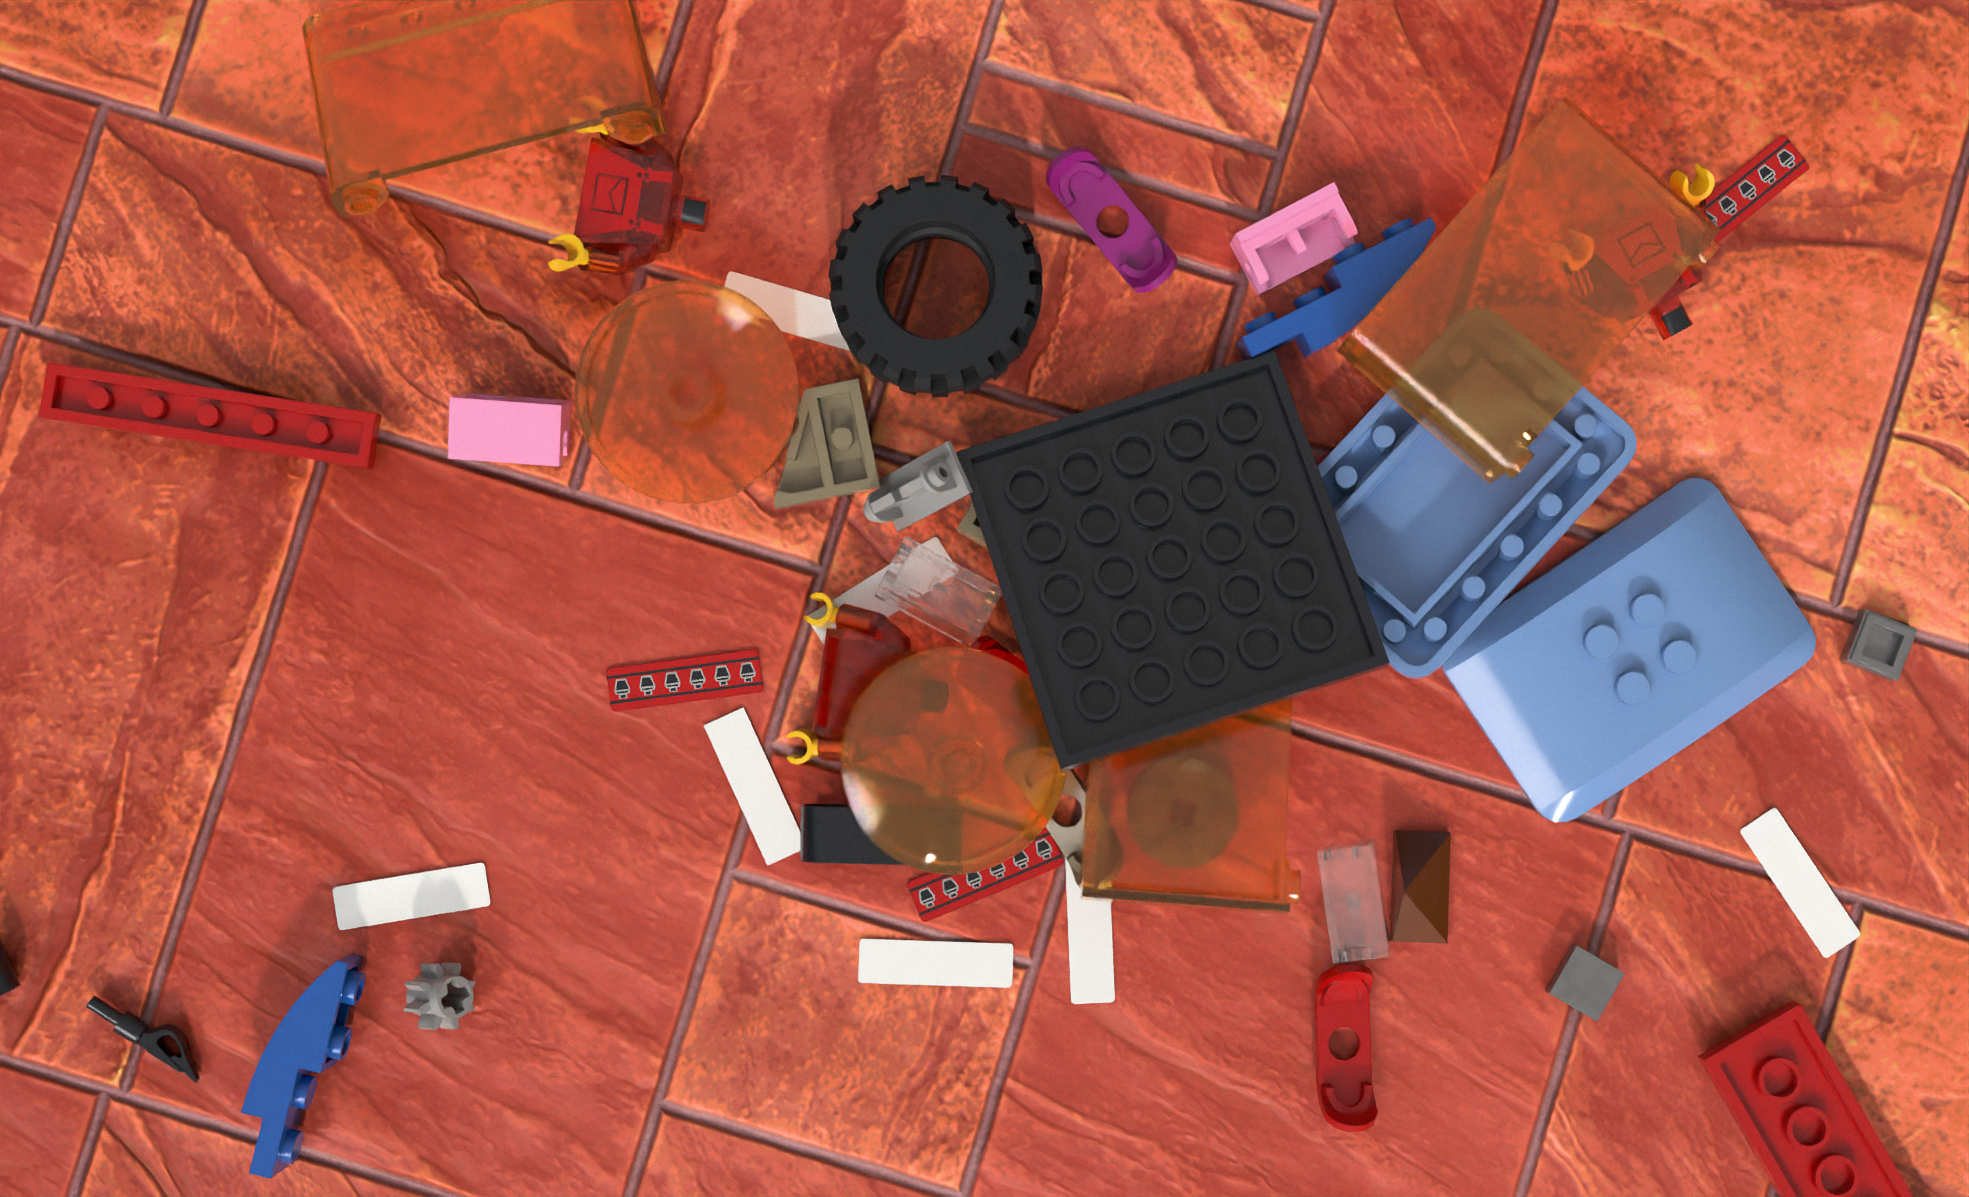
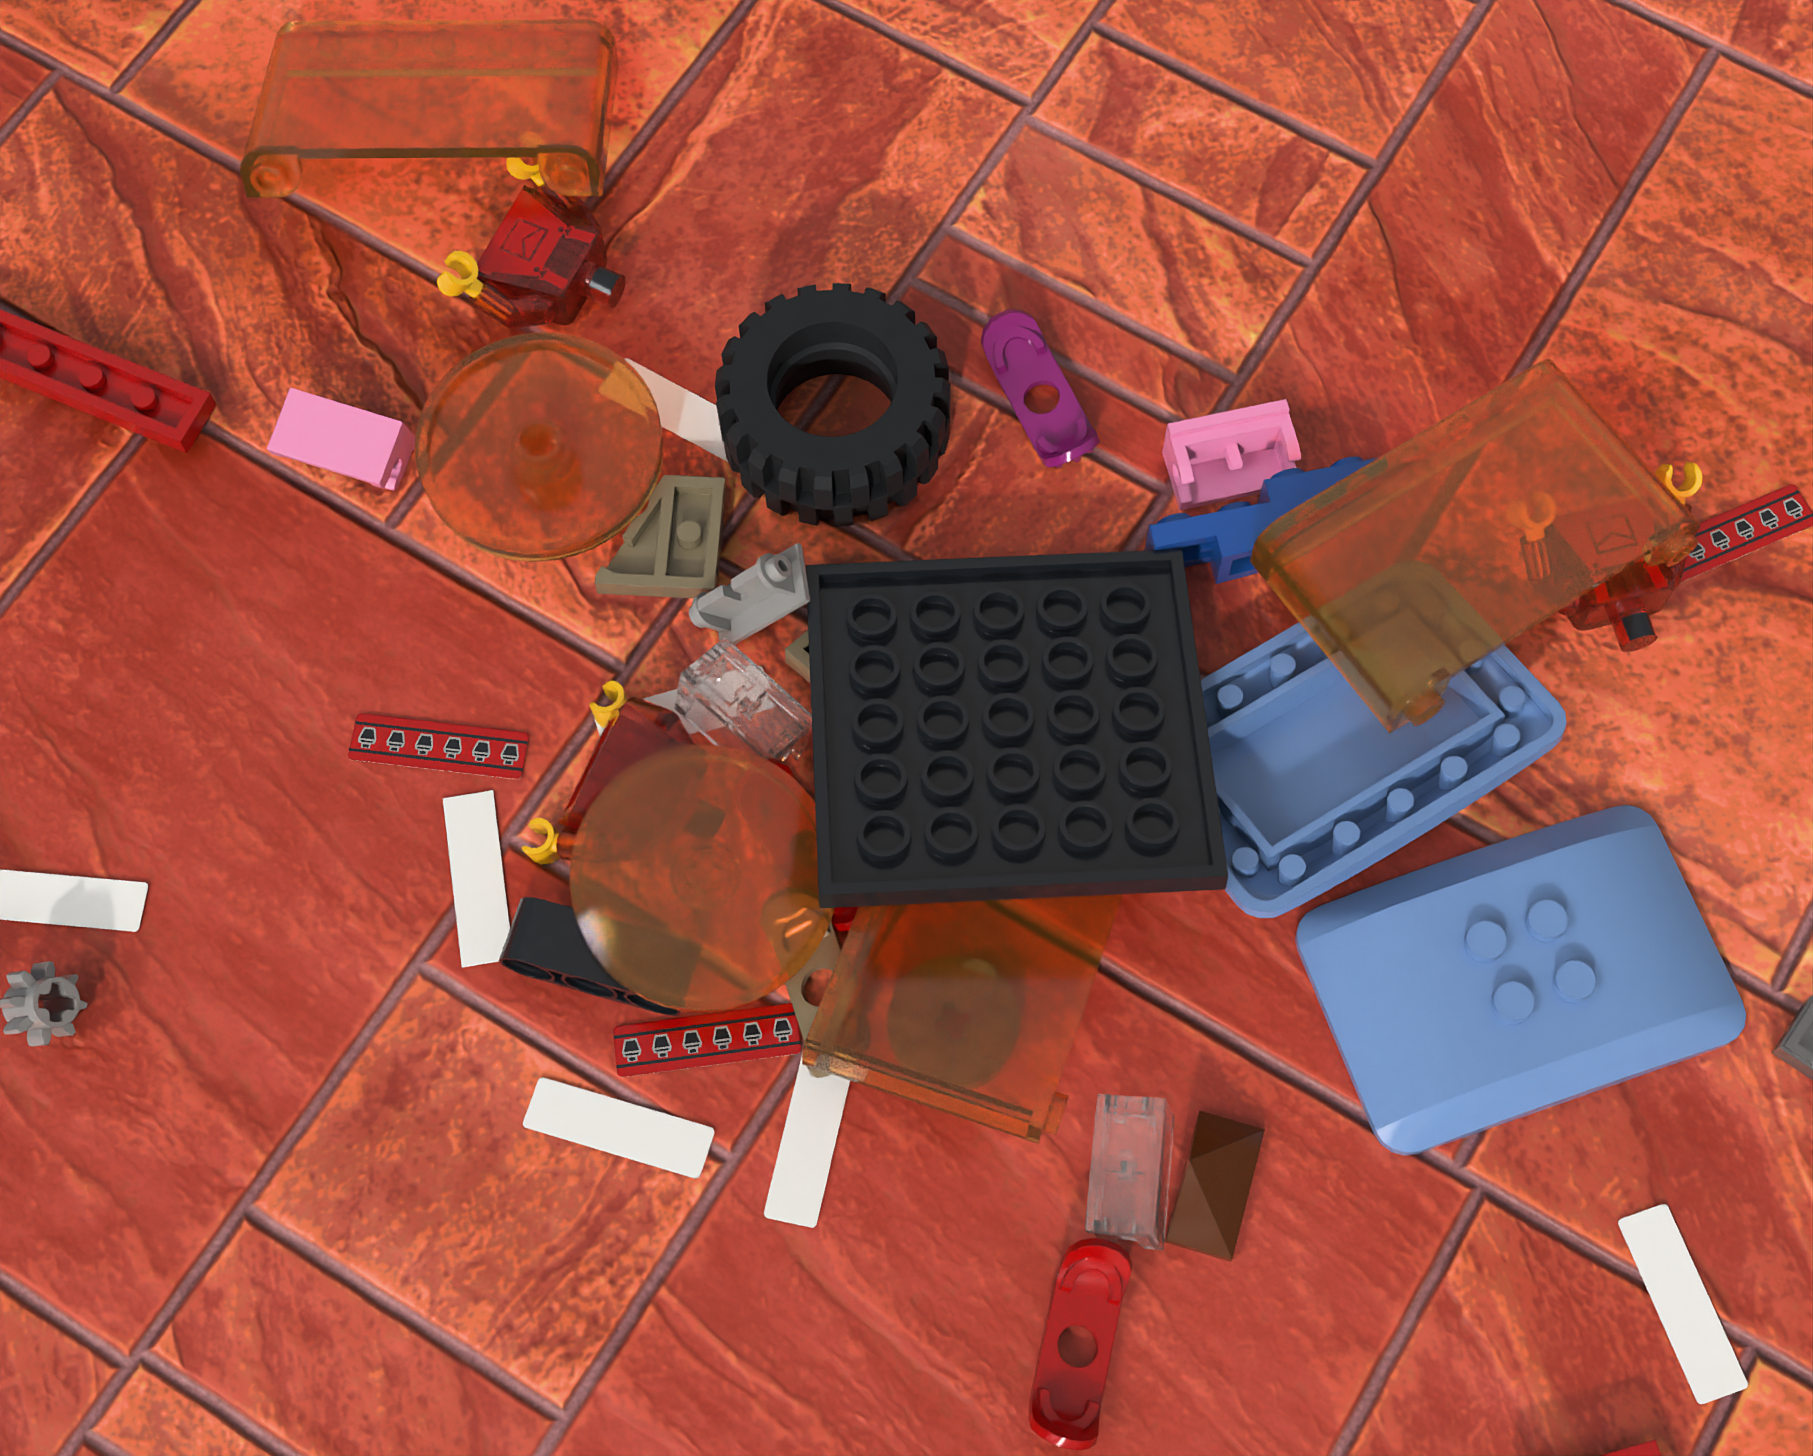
camera: 20 degrees right, 20 degrees down
flat silver tile [1545,943,1625,1022] -> none

